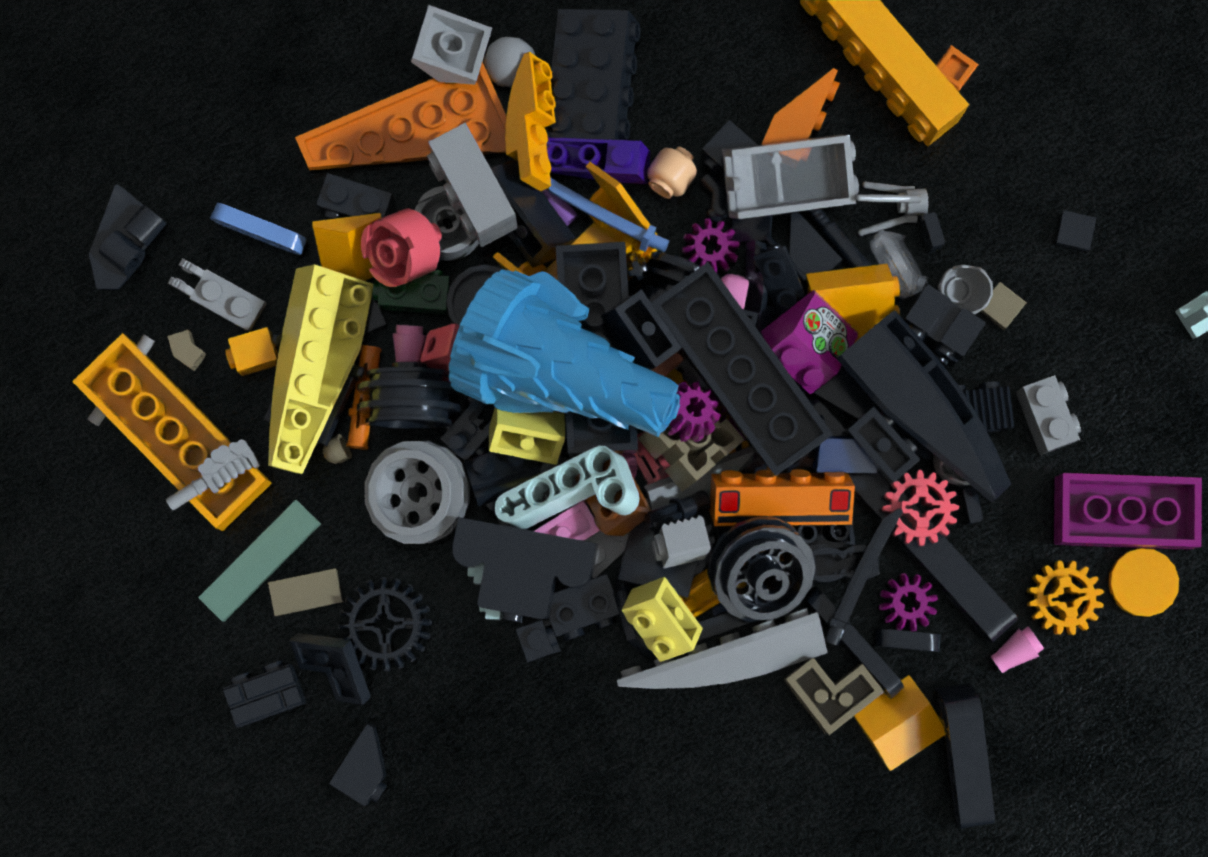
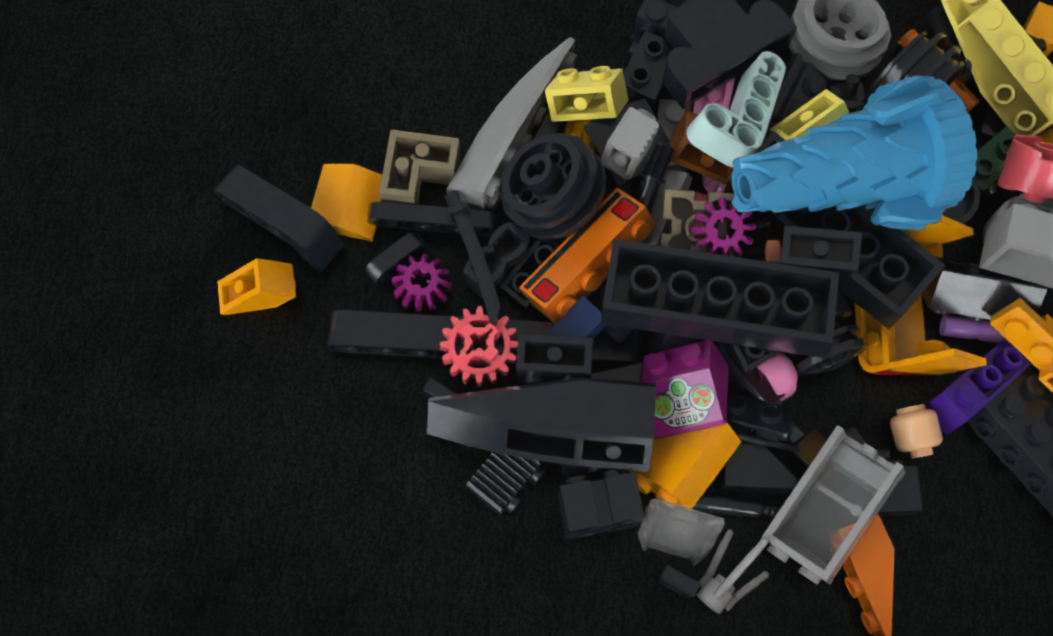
camera: 135 degrees right, 10 degrees down
dark tan hinge [323,434,352,464] -> none
medium blue sword [547,178,669,253] -> none
black axle [627,252,648,281] -> none
magenta gear [682,219,740,273] -> none
light grey hair [937,265,993,315] -> none
dark tan tile [980,282,1027,330] -> none
bright pink cone [990,626,1044,673] -> none
light grey brick [1015,375,1081,455] -> none
light orange gear [1027,561,1104,635] -> none
magenta brick [1054,473,1202,550] -> none
light orange tile [1108,548,1179,617] -> none
none -> light orange slope [217,258,296,315]

